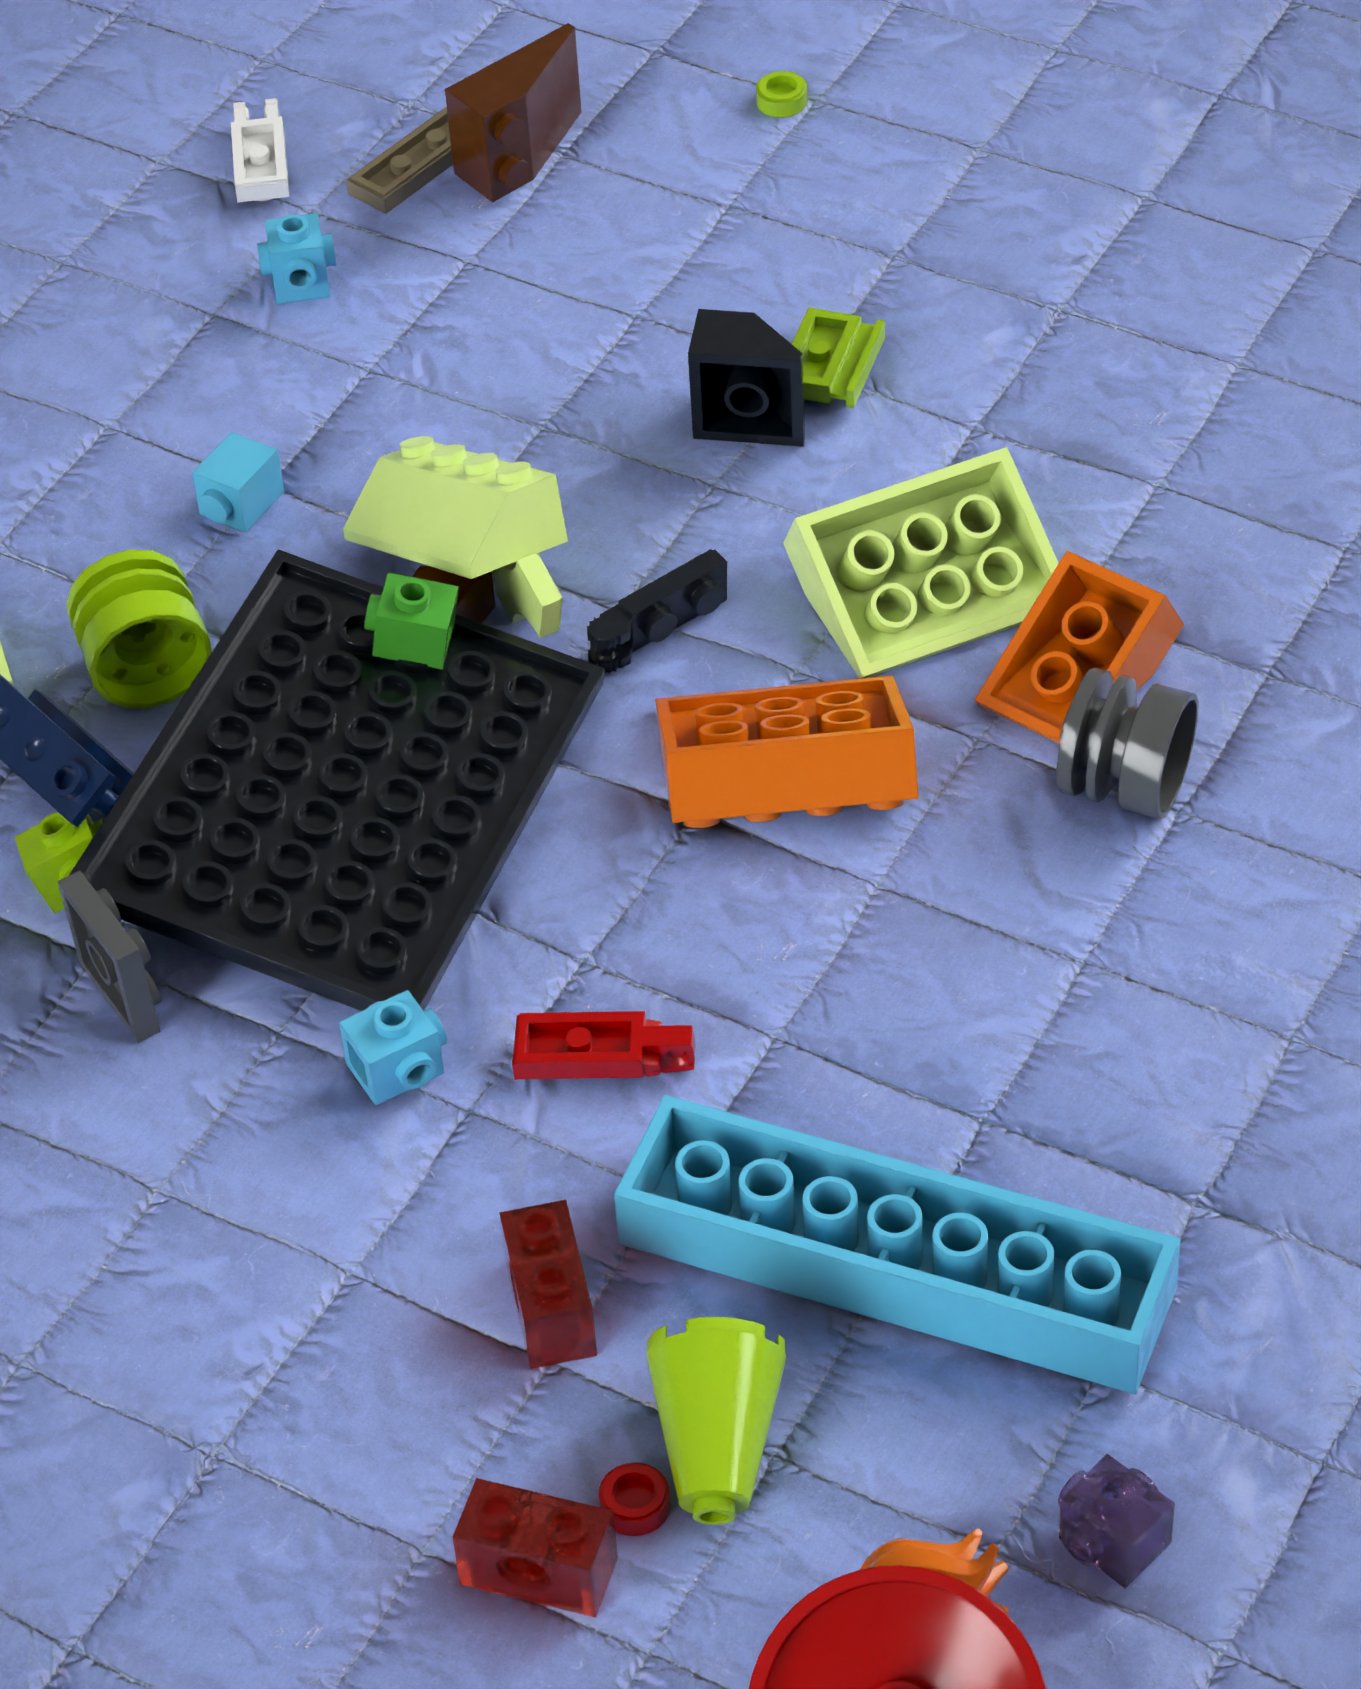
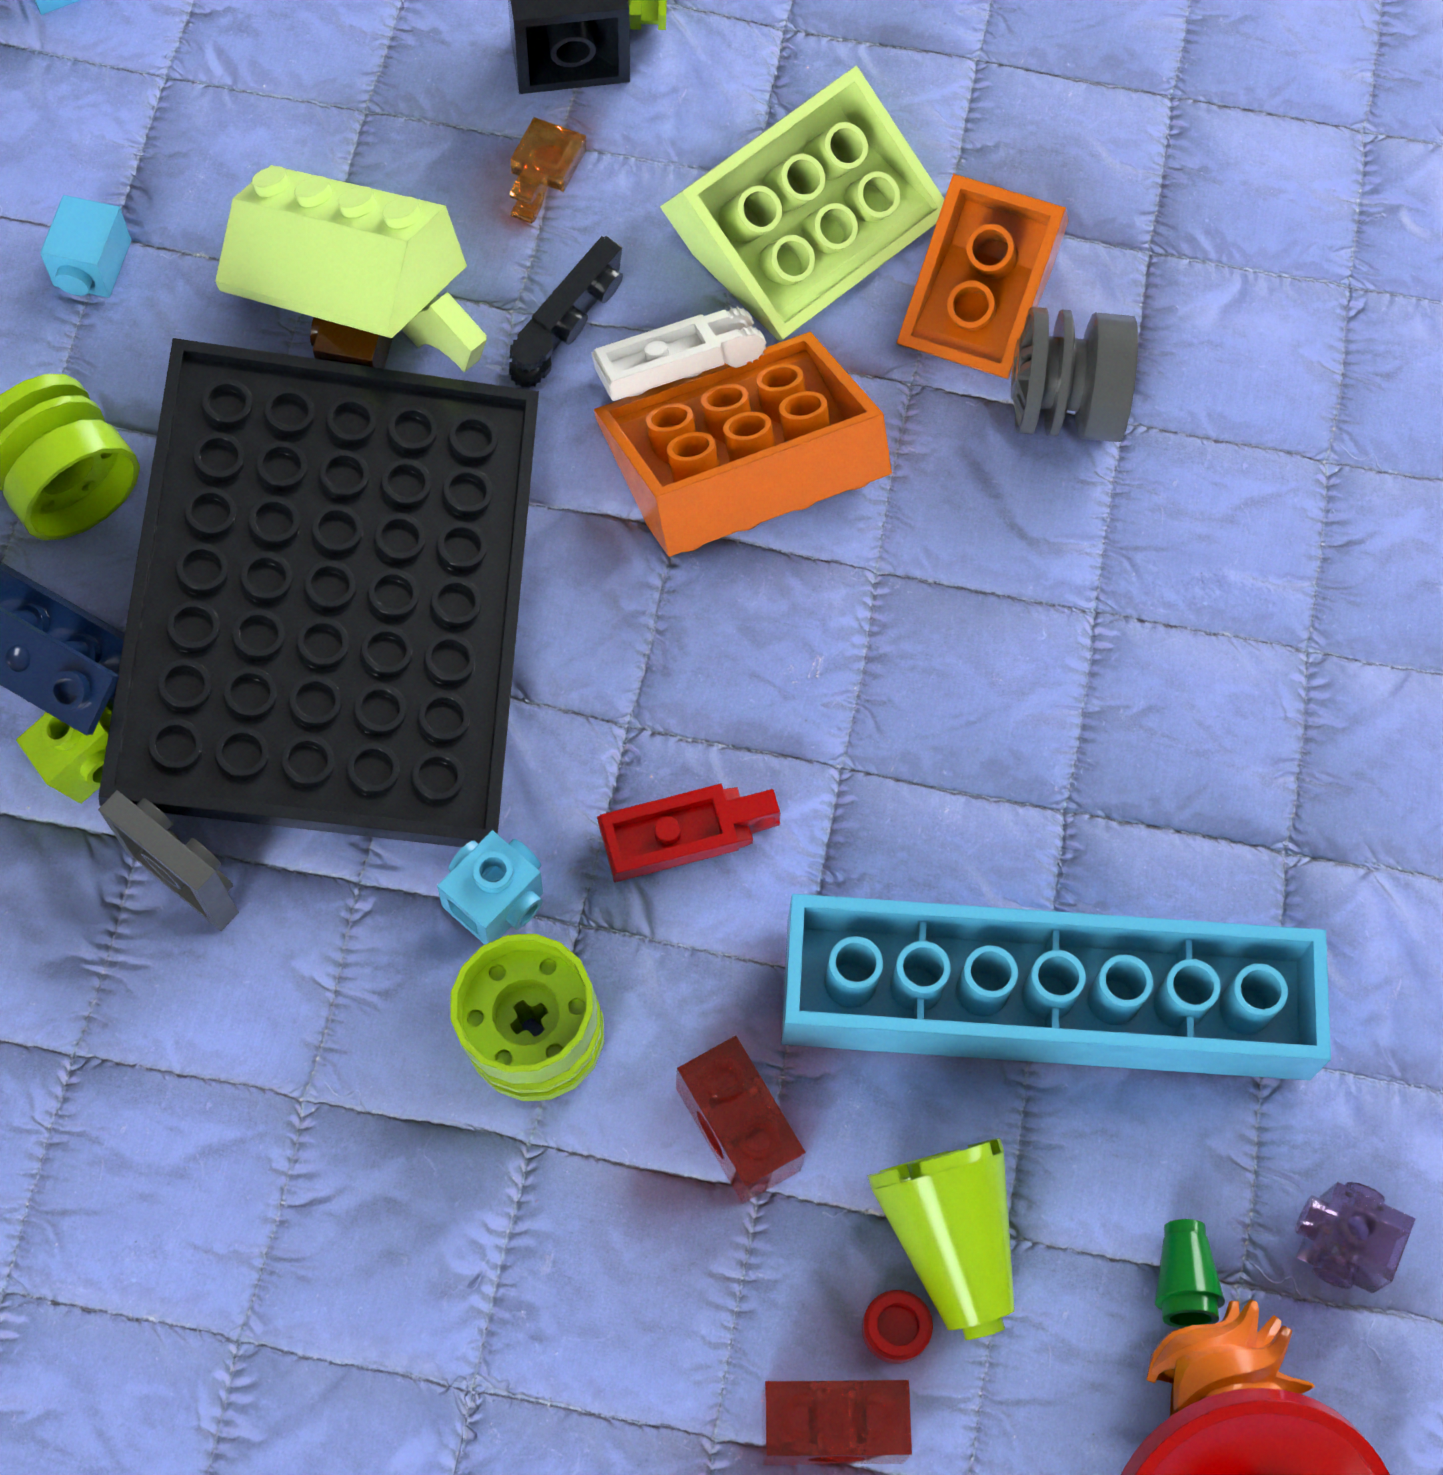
camera: 25 degrees left, 20 degrees up
bright green brick [364,572,459,670] -> none
none -> lime wheel [450,933,604,1101]
none -> clear orange plate [510,117,586,224]
none -> white hinge [591,306,767,401]
none -> green cone [1155,1219,1225,1328]

